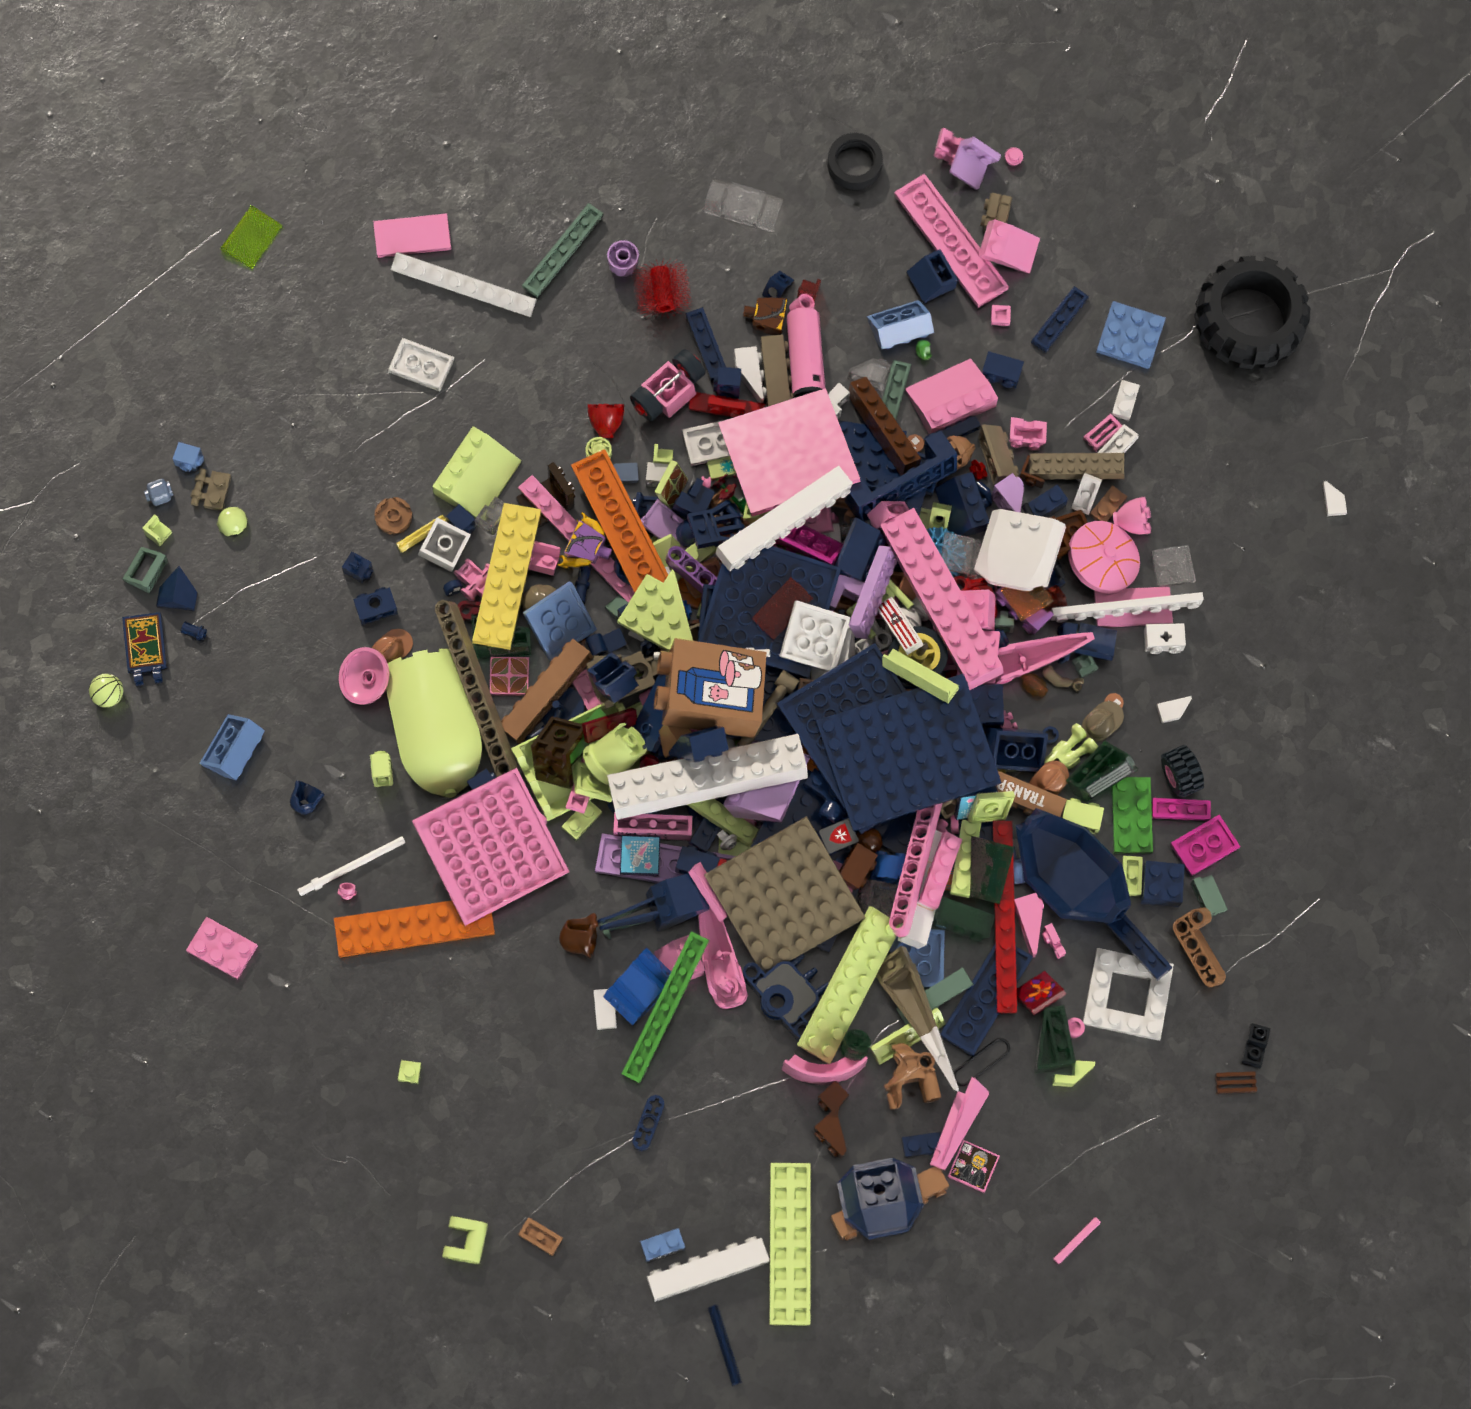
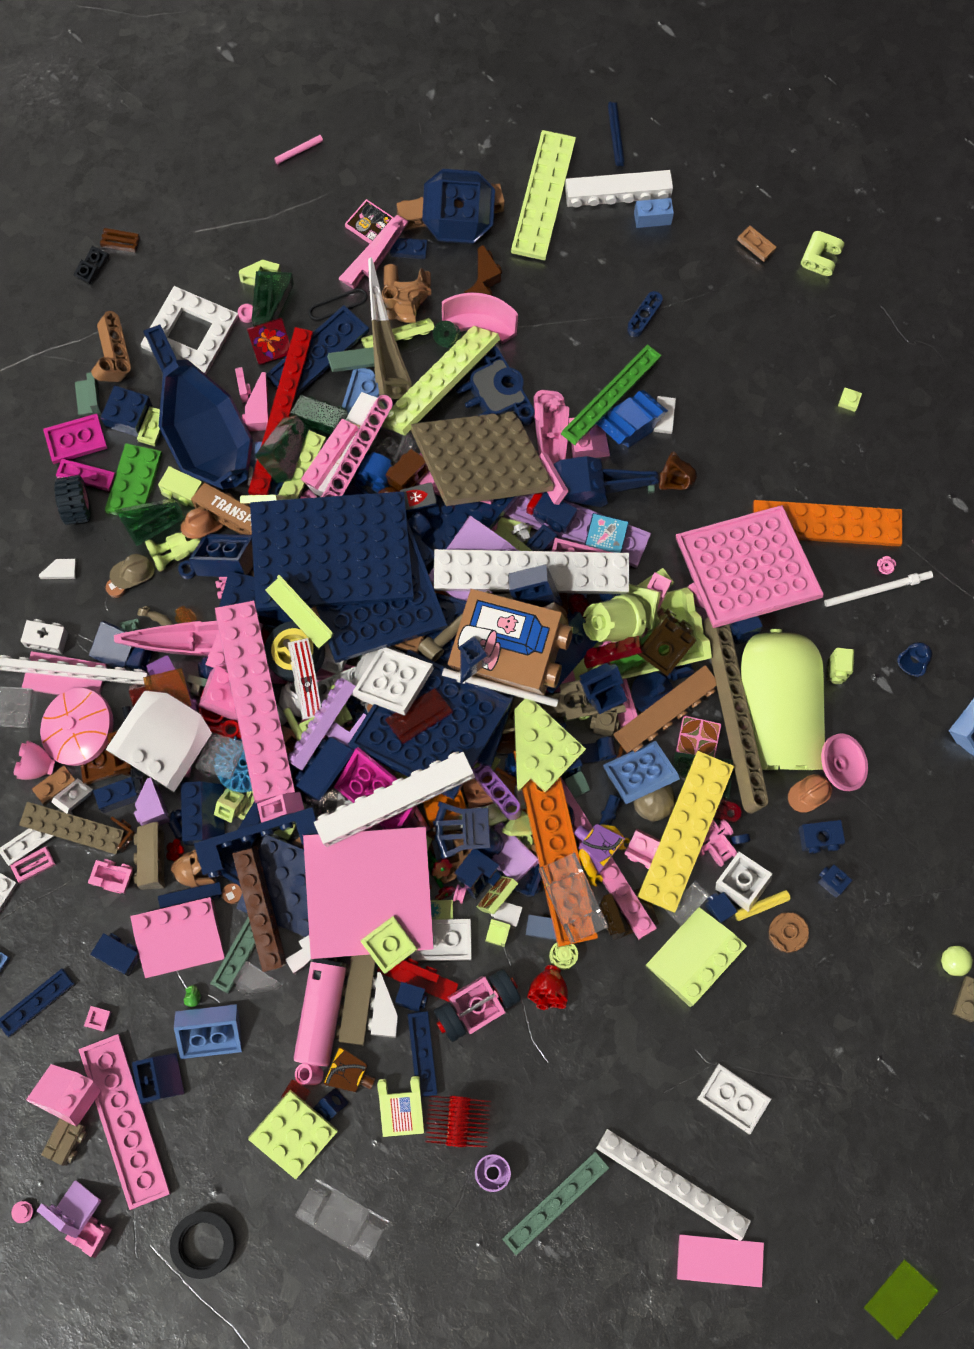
camera: 165 degrees left, 0 degrees up
none -> yellowish green plate [248,1090,337,1179]
none -> yellowish green tile [360,916,417,974]
none -> yellowish green flag [377,1076,424,1137]
none -> dark blue slope [458,636,492,684]
none -> clear piece [538,853,608,944]

